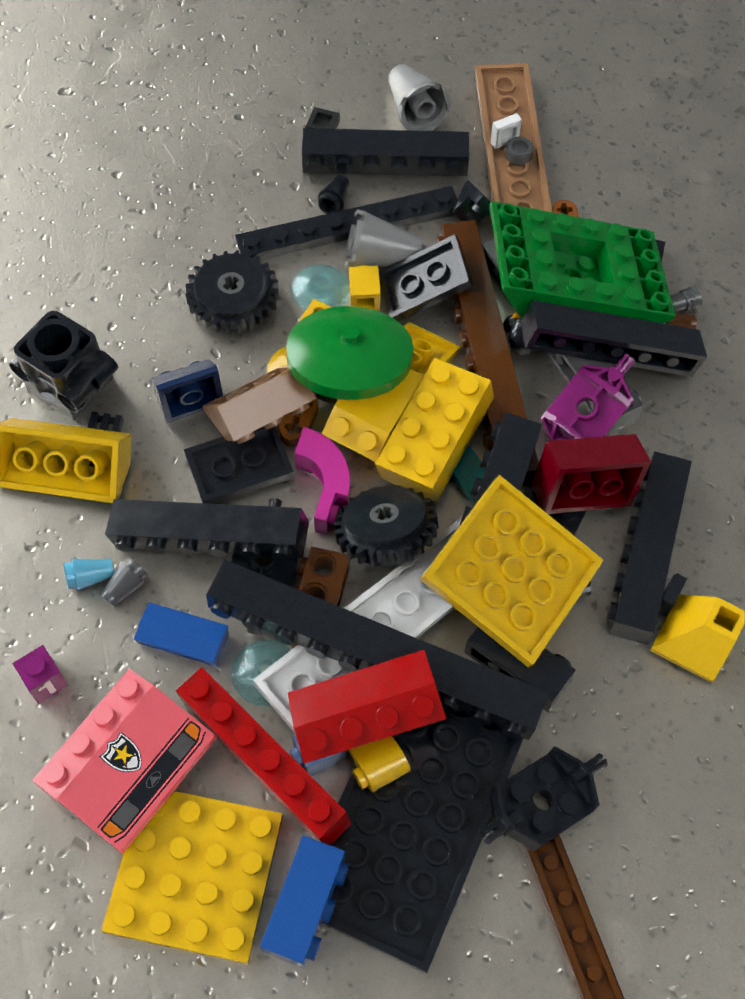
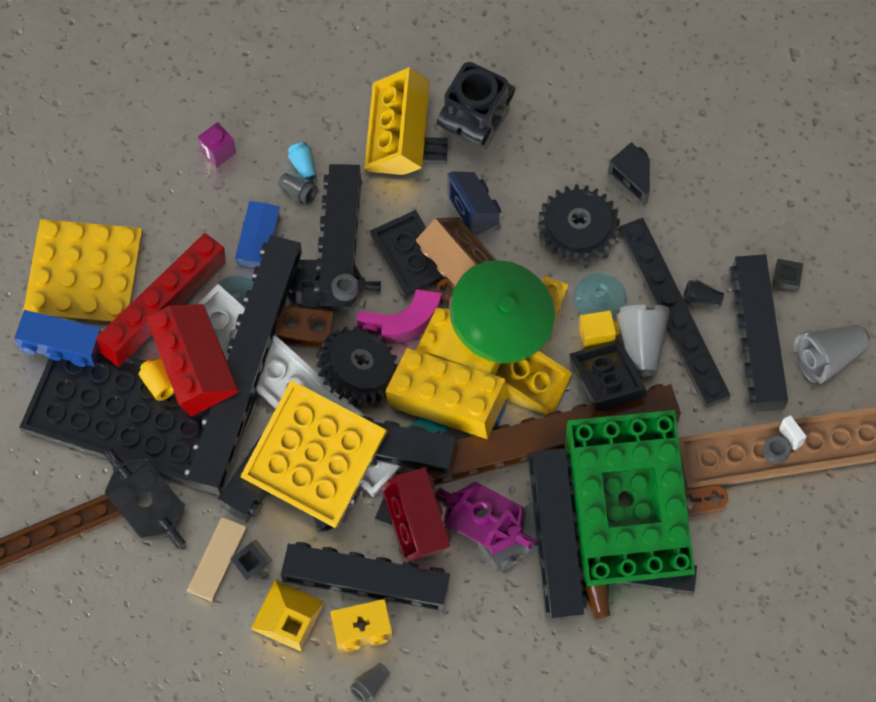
camera: 85 degrees right, 5 degrees up
coral piece [32,669,217,854] -> none
black slope [453,180,491,224] -> none
black tile [659,573,687,617] -> none
dark grey pin [670,285,702,312] -> none
none -> tan tile [187,517,247,602]
none -> black brick [230,539,273,580]
none -> yellow brick [330,599,392,651]
none -> dark grey tile [332,274,359,301]
none -> black slope [608,142,650,205]

